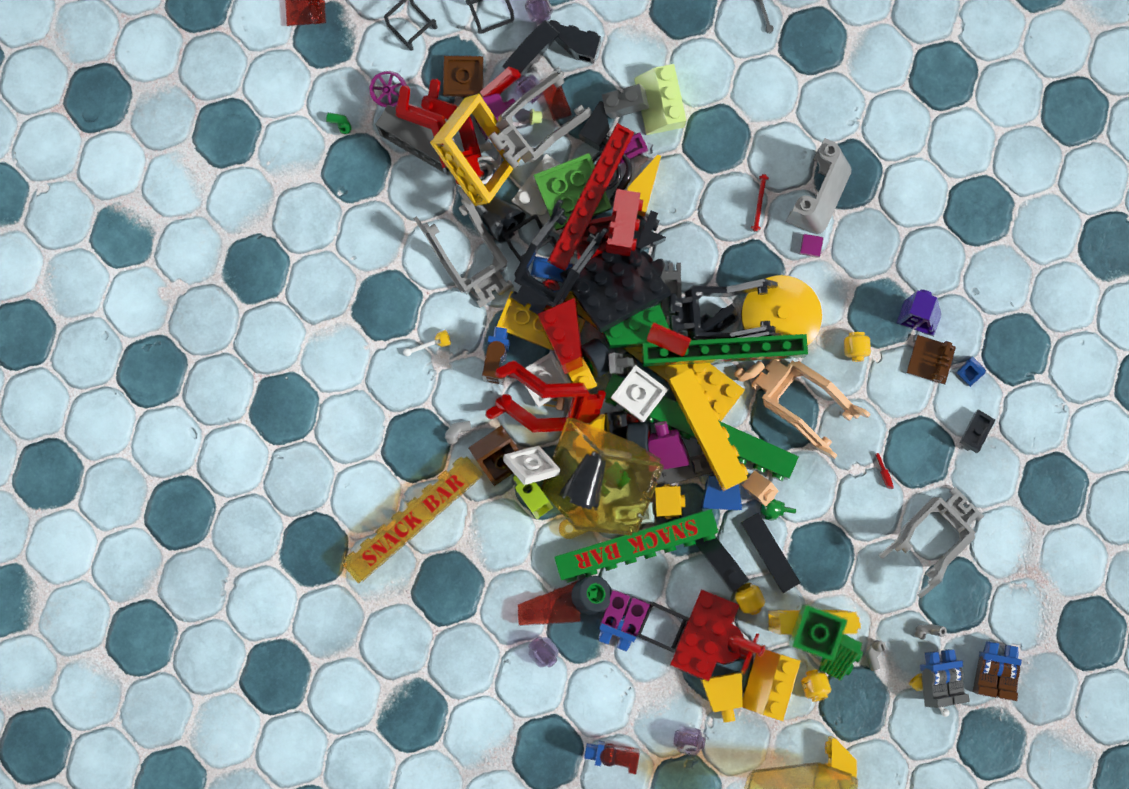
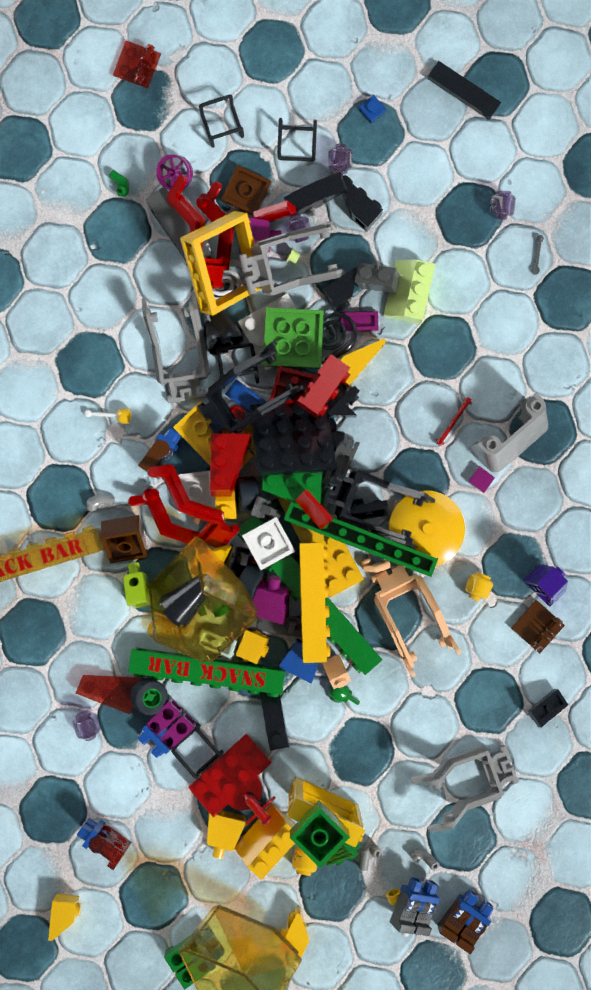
camera: 20 degrees right, 5 degrees up
white plate [503,446,560,485] -> none
clear red tile [542,84,572,122] -> none
red tile [547,123,634,271] -> none
clear purple head [673,726,706,756] -> none
yellow head [735,583,765,615] -> none
black tile [741,512,800,593] -> none
red piece [875,453,894,489] -> none
blue slope [956,356,986,387] -> none

